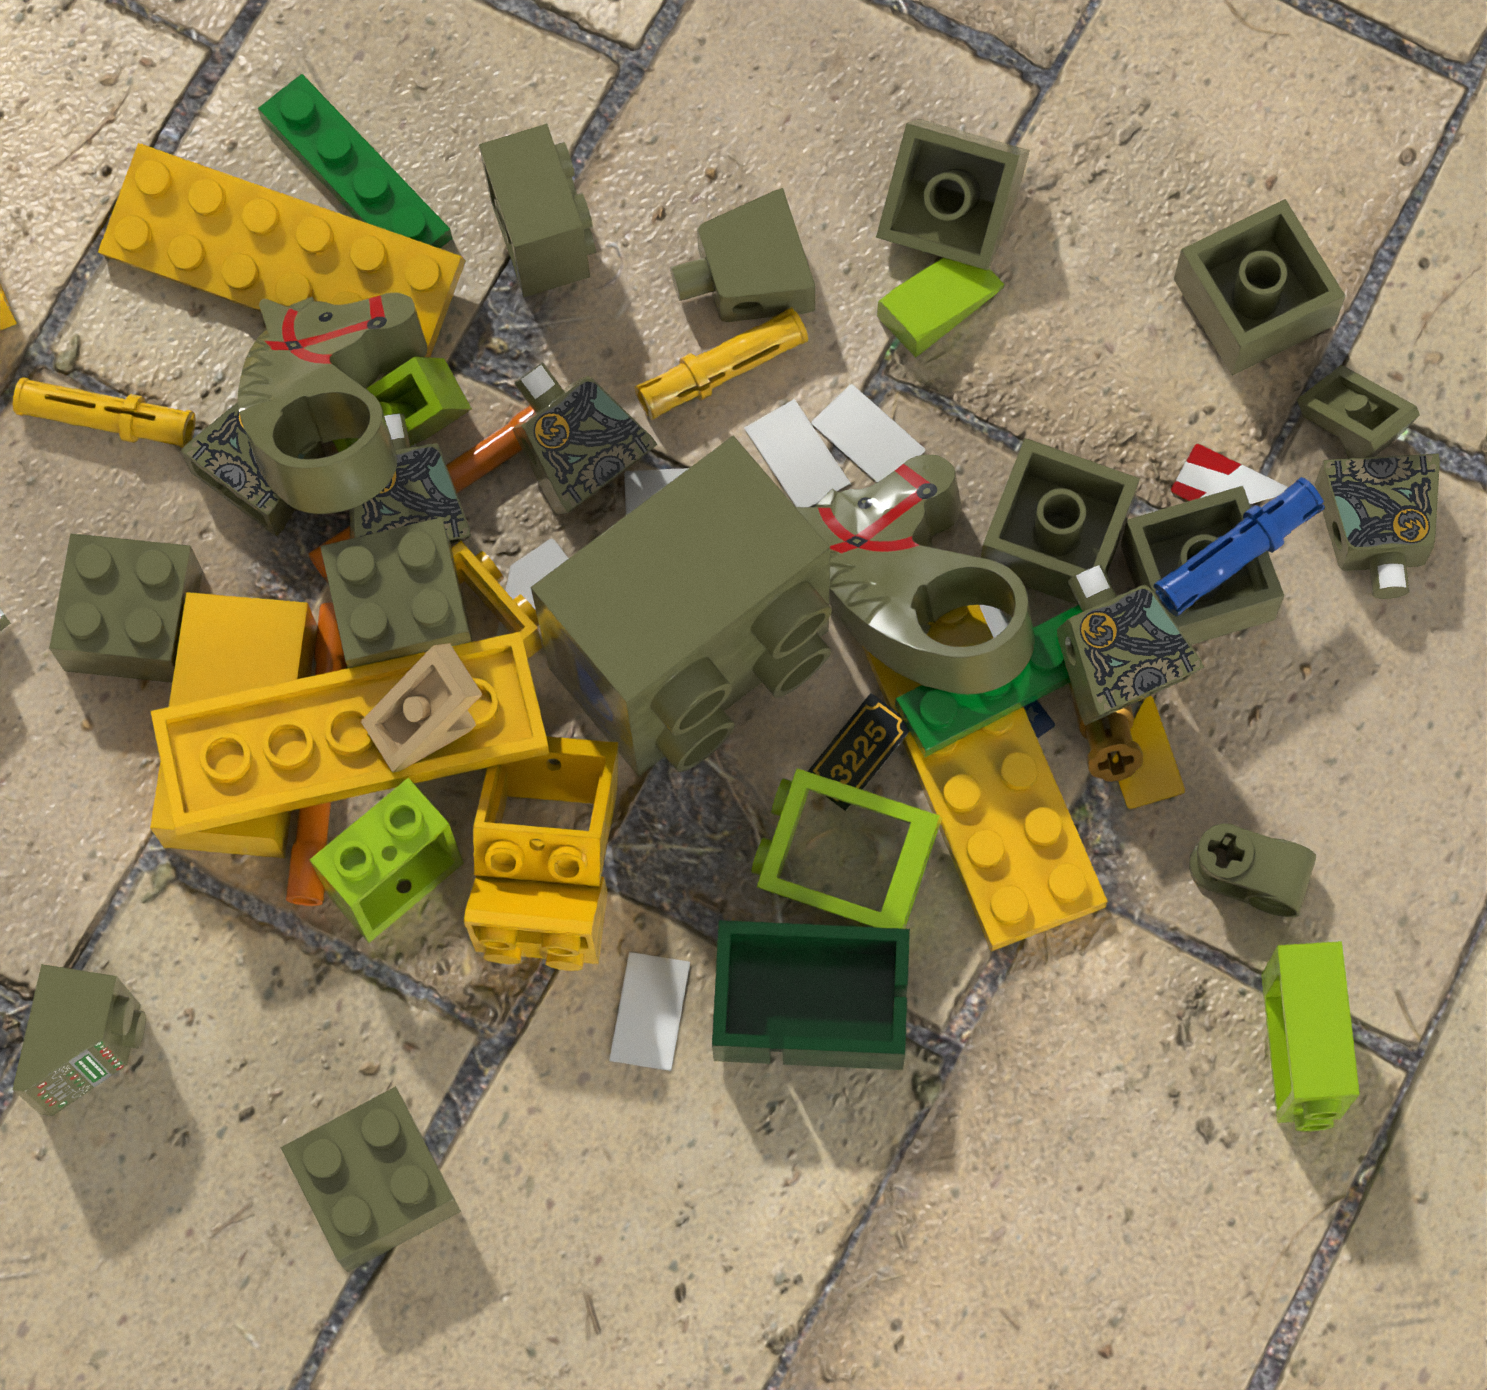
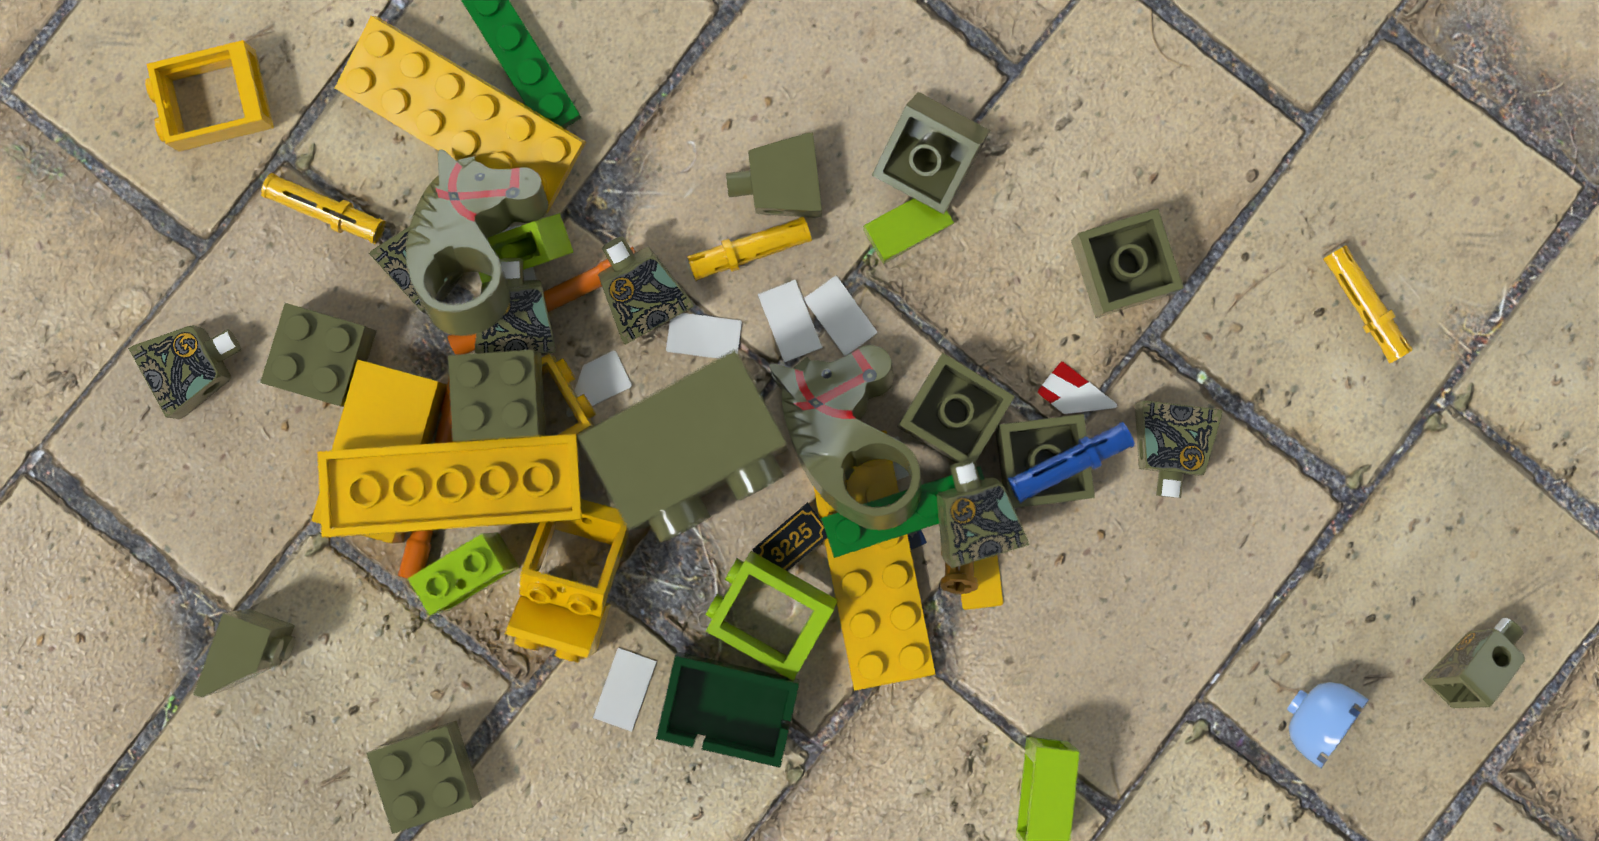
camera: 10 degrees right, 15 degrees up
tan slope [361,643,482,772] -> none
olive brick [479,124,596,298] -> none
olive piece [1189,823,1316,917] -> none
olive slope [1296,365,1420,459] -> none

